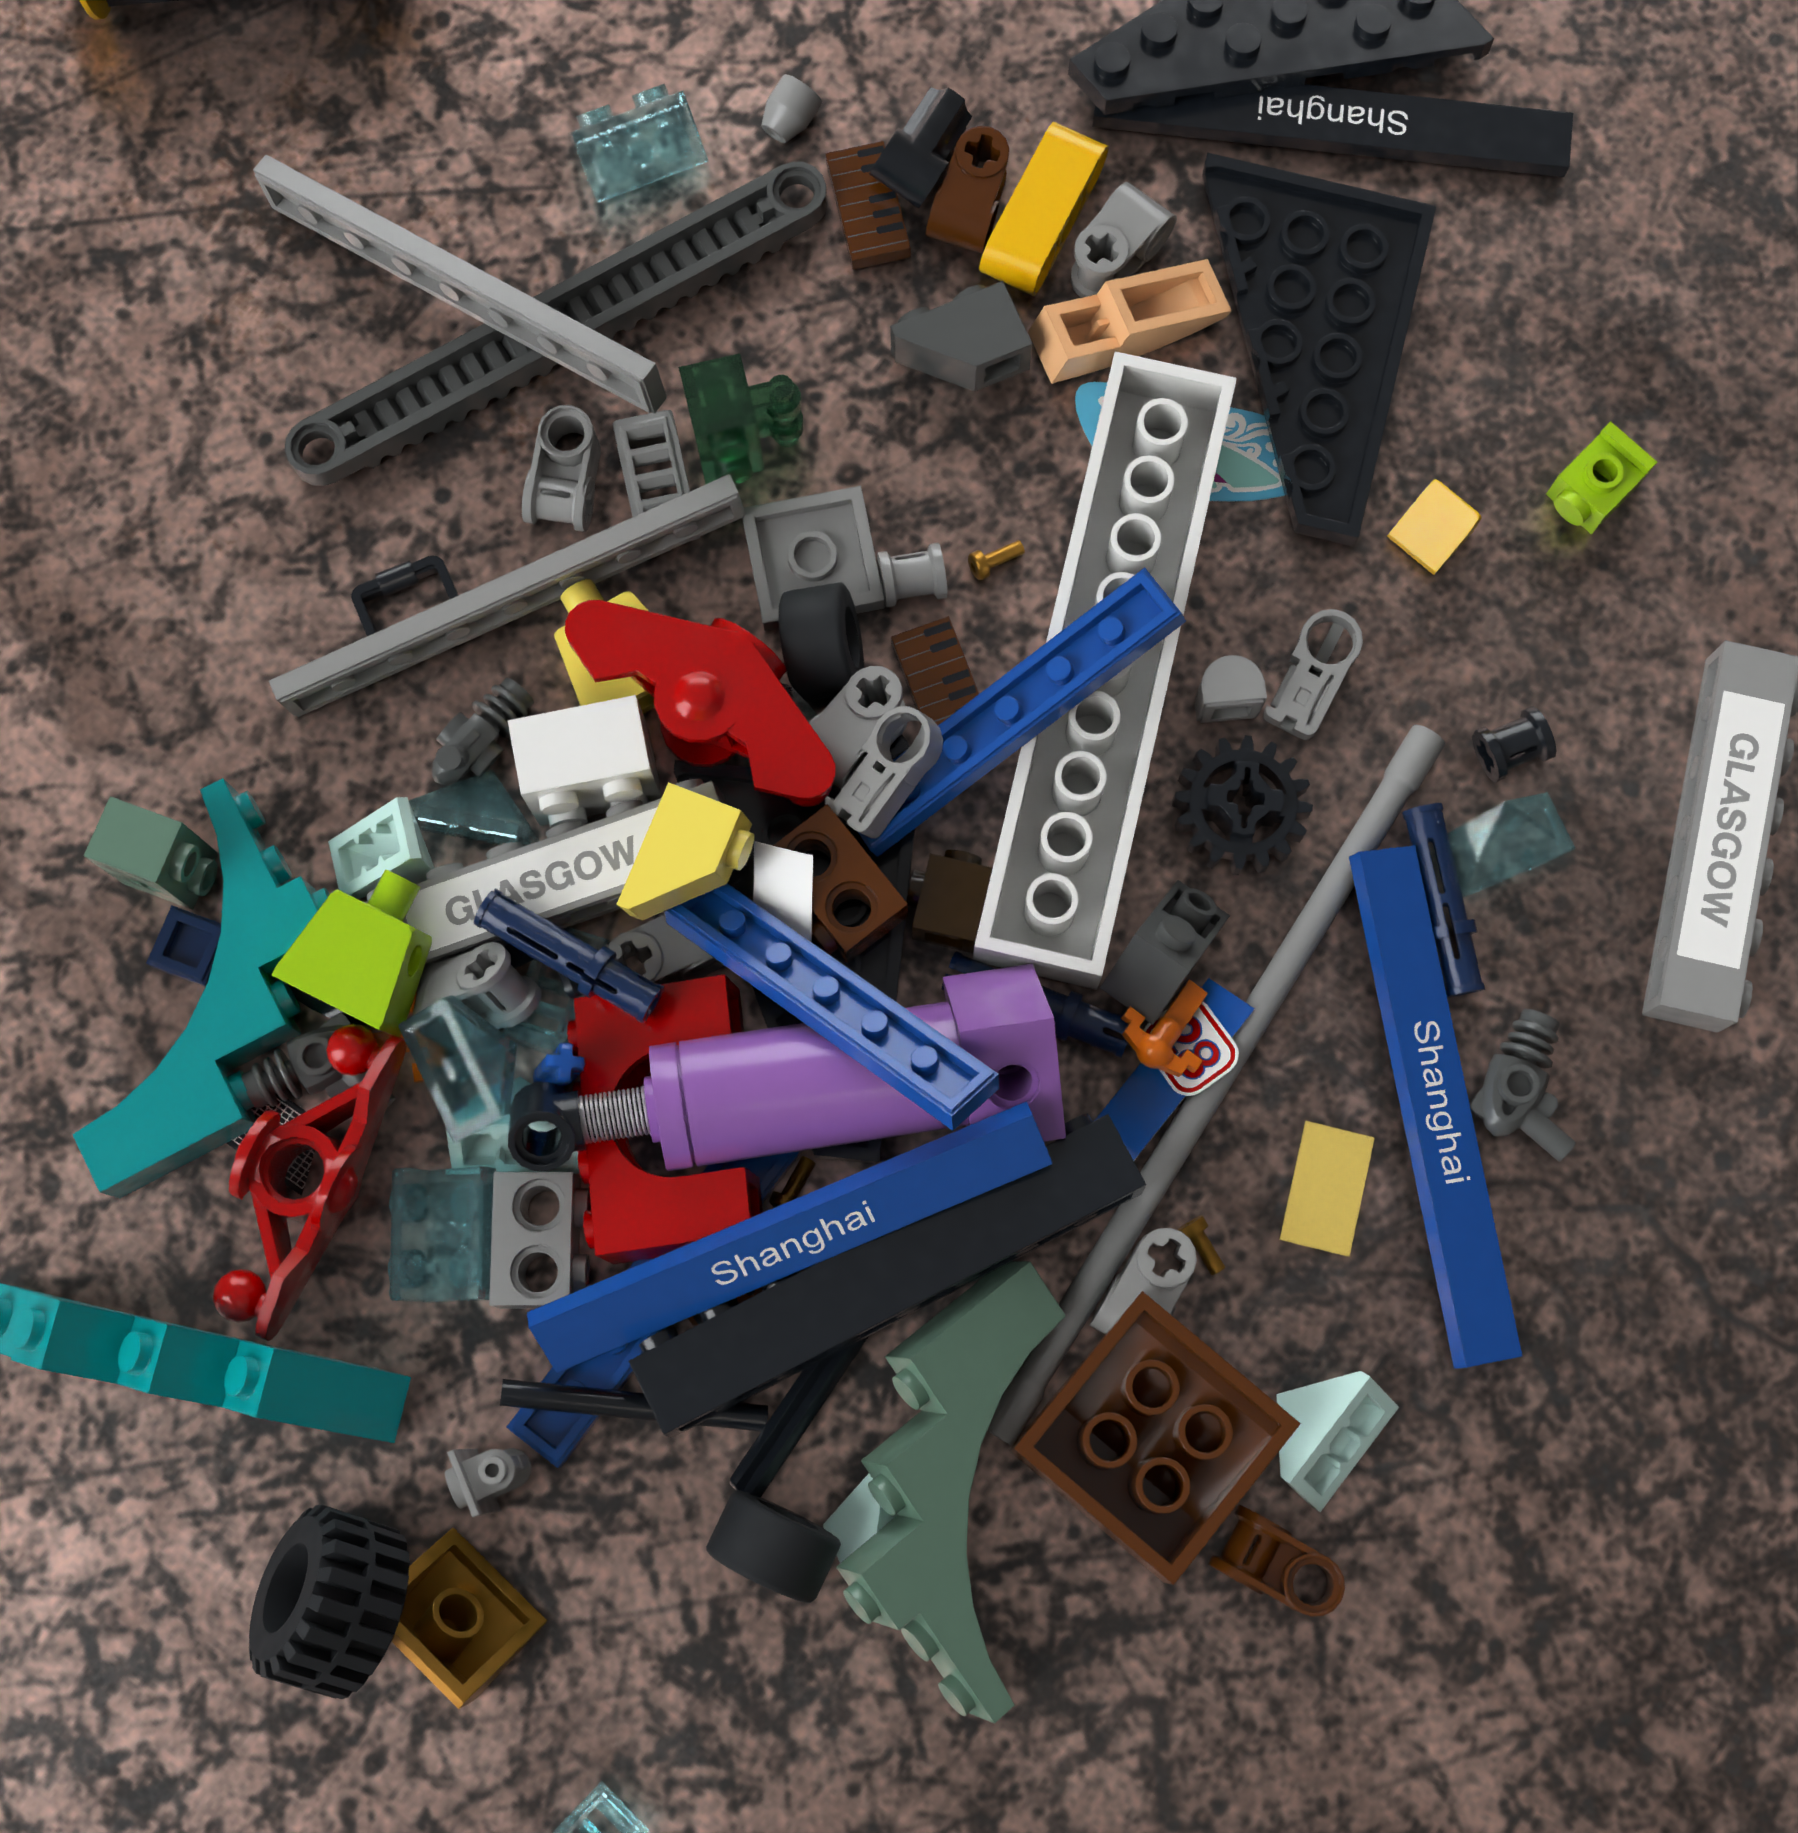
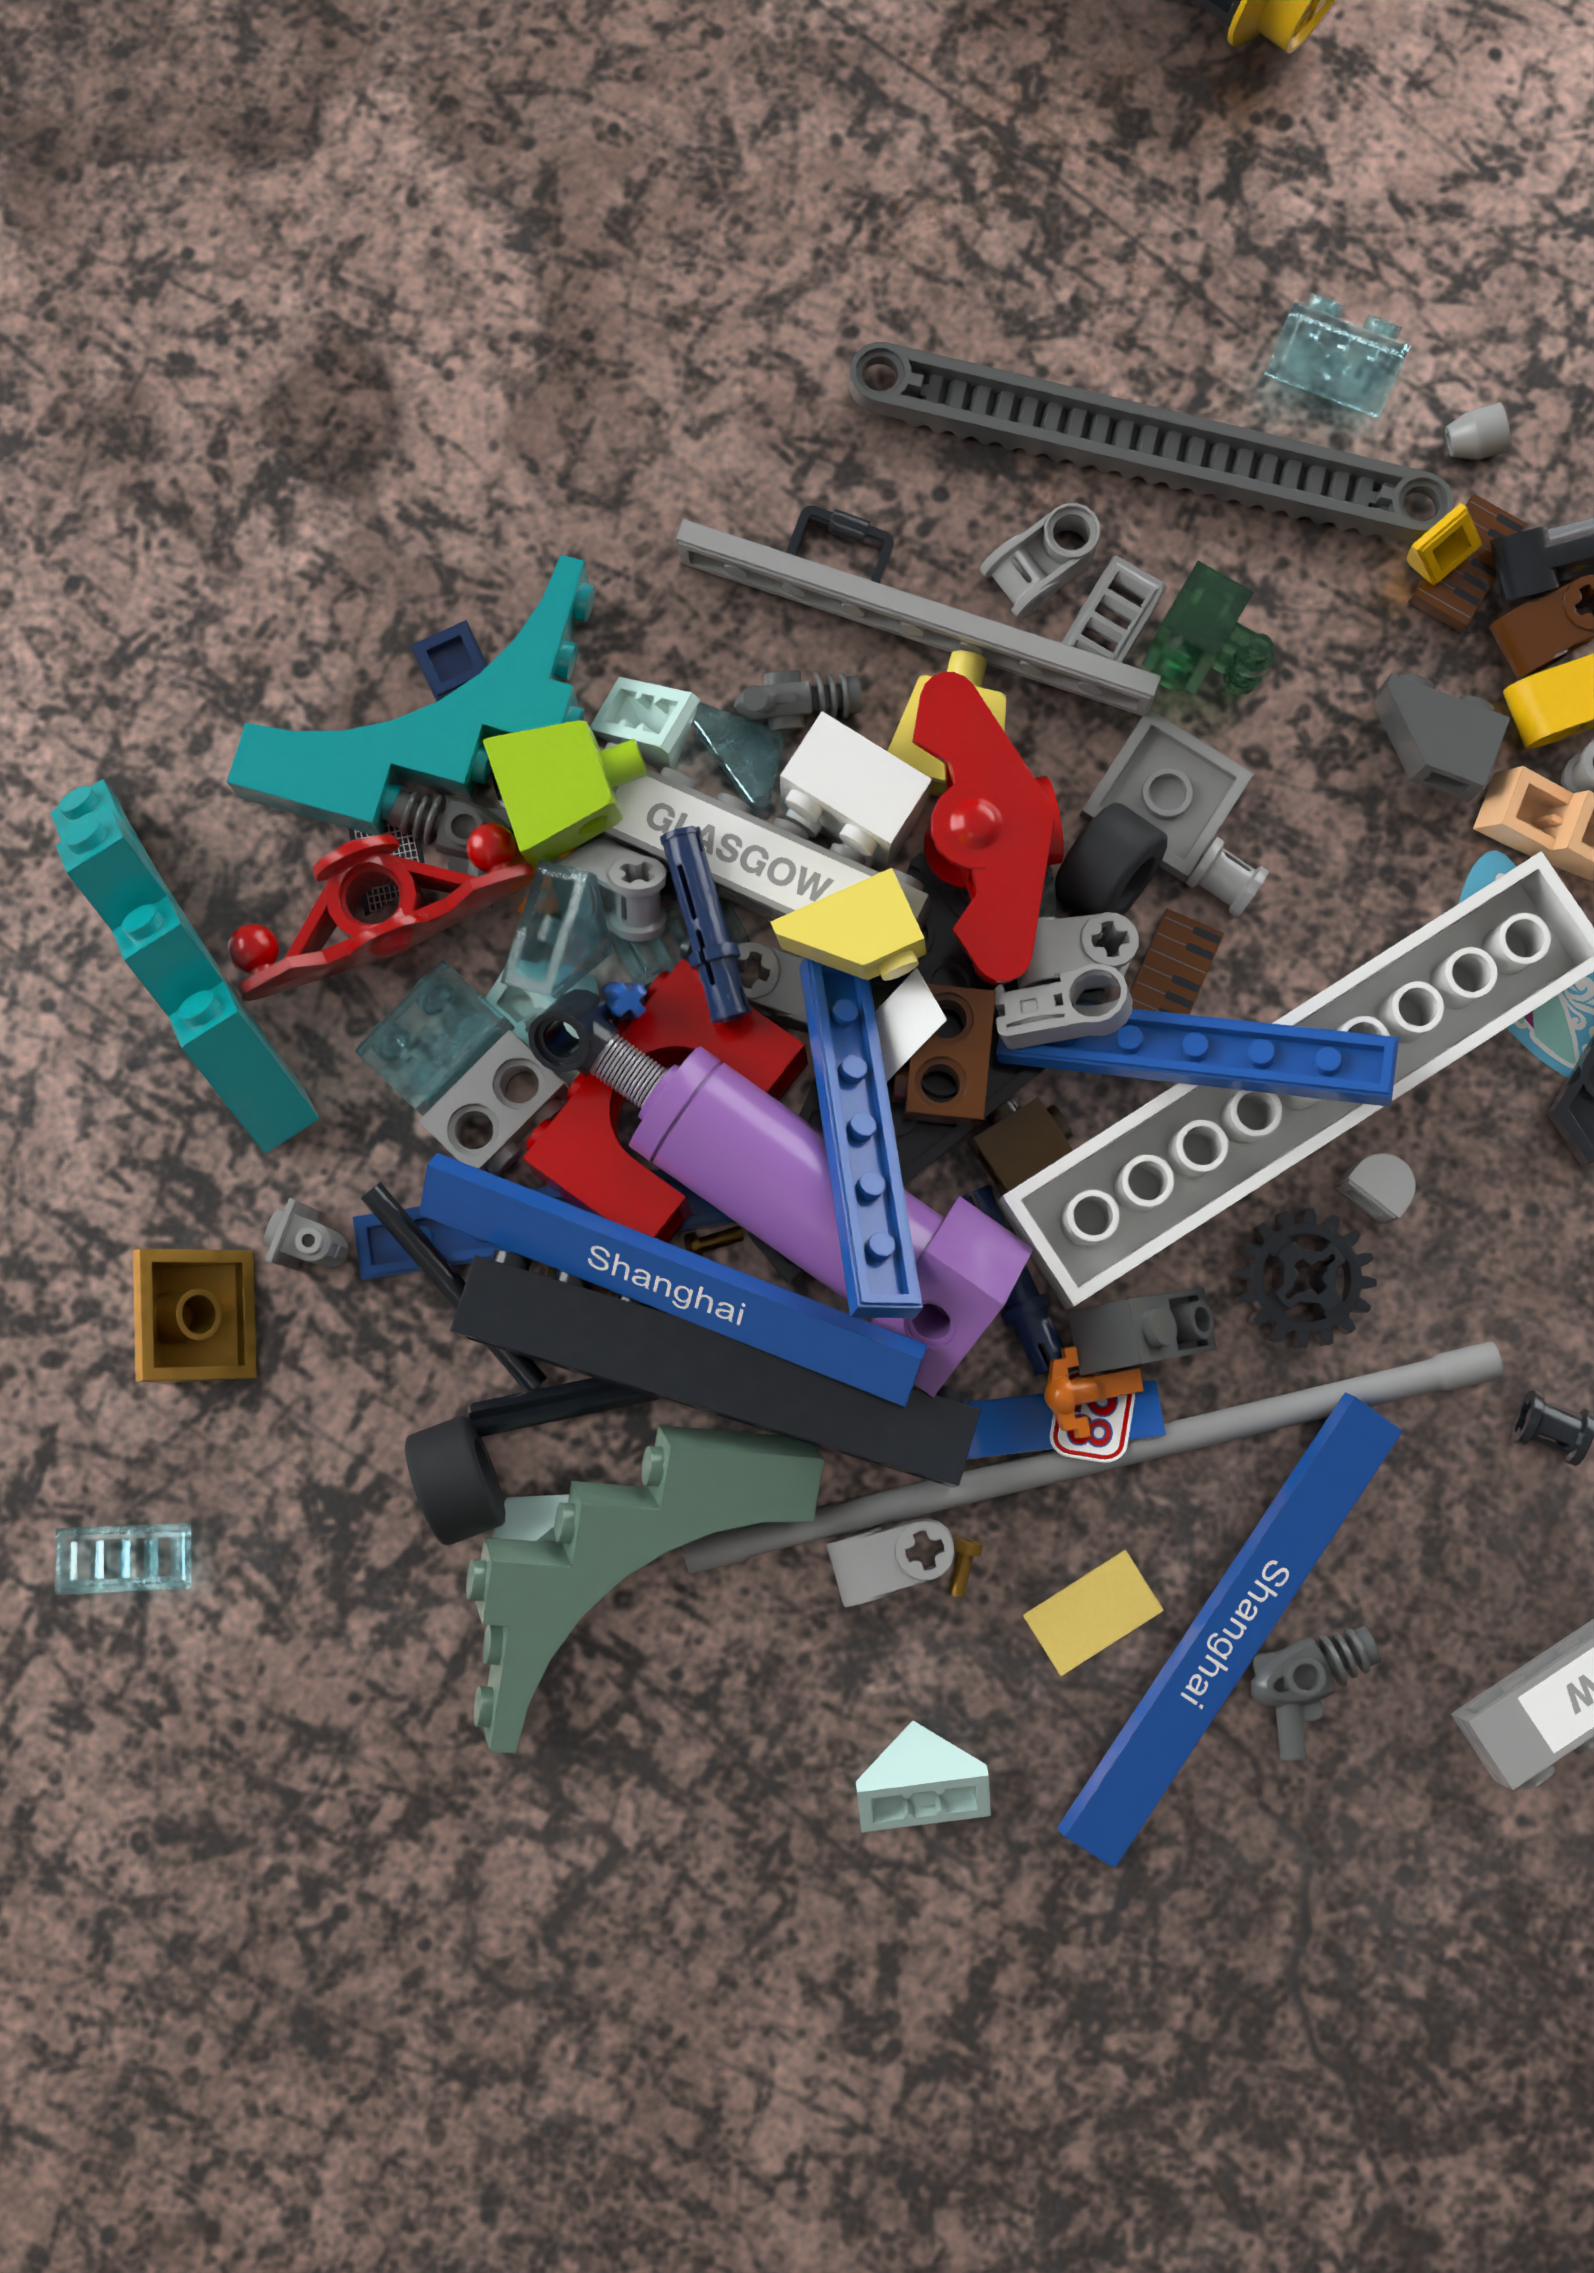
camera: 40 degrees right, 5 degrees up
sand green brick [83,796,218,910] -> none
black tyre [249,1504,410,1699] -> none
light grey tile [253,155,667,414] -> none
pearl gold piece [968,540,1025,580] -> none
reddish brown slope [1009,1291,1301,1585] -> none
reddish brown piece [1208,1504,1345,1617] -> none
light grey piece [1263,609,1363,740] -> none
dark blue pin [1402,803,1485,998] -> none
clear light blue slope [1432,792,1575,898] -> none
none -> yellow slope [1406,503,1482,586]

